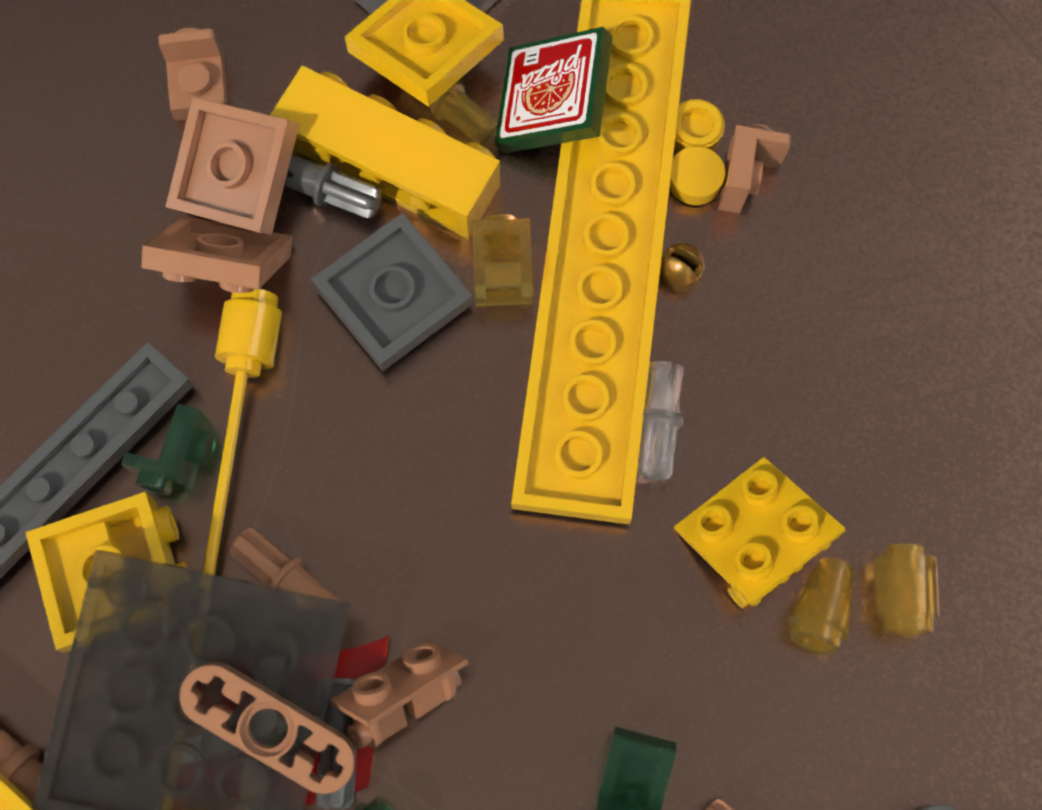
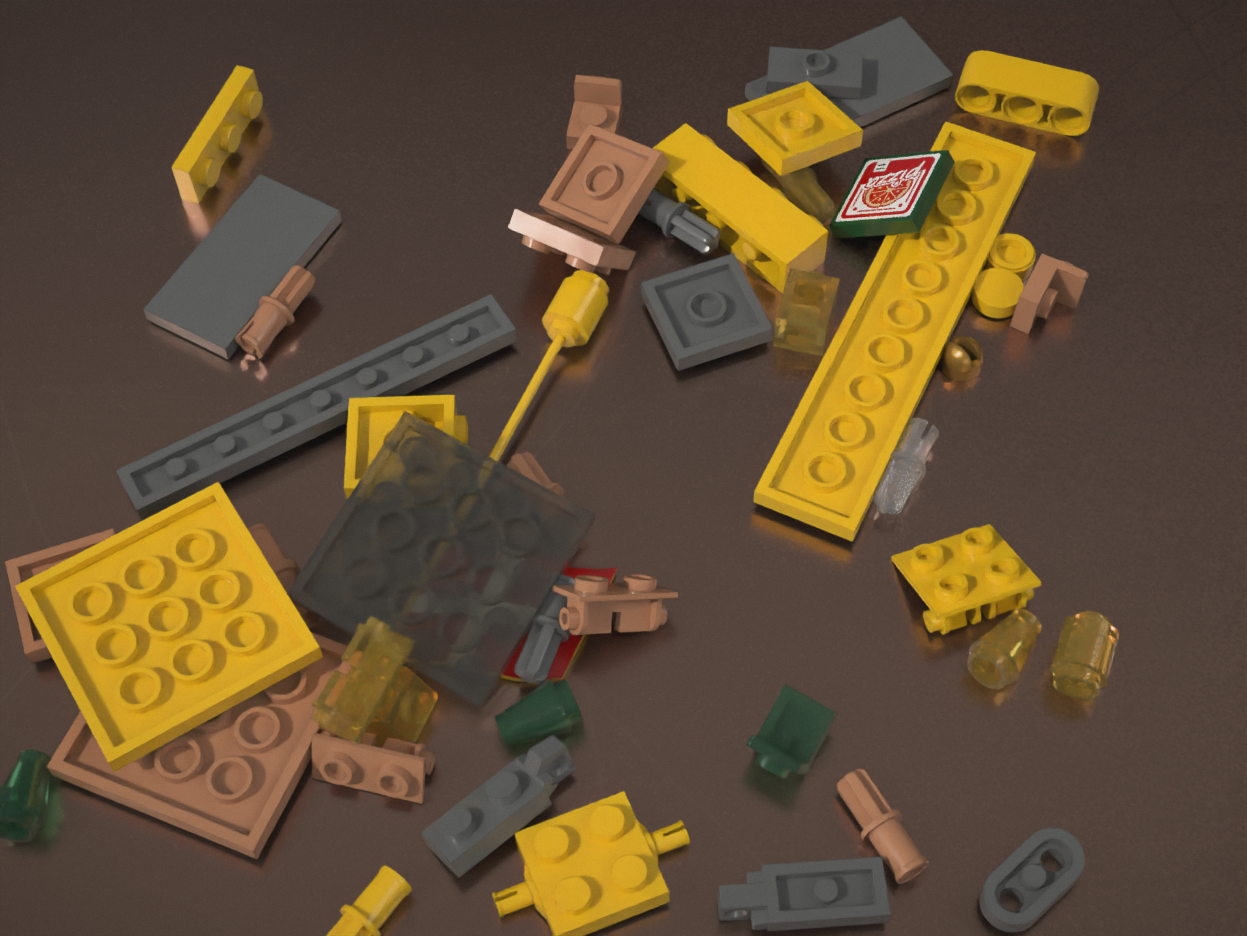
camera: 20 degrees right, 15 degrees down
clear green bracket [121,404,216,495] -> none
nougat beam [180,662,355,794] -> none

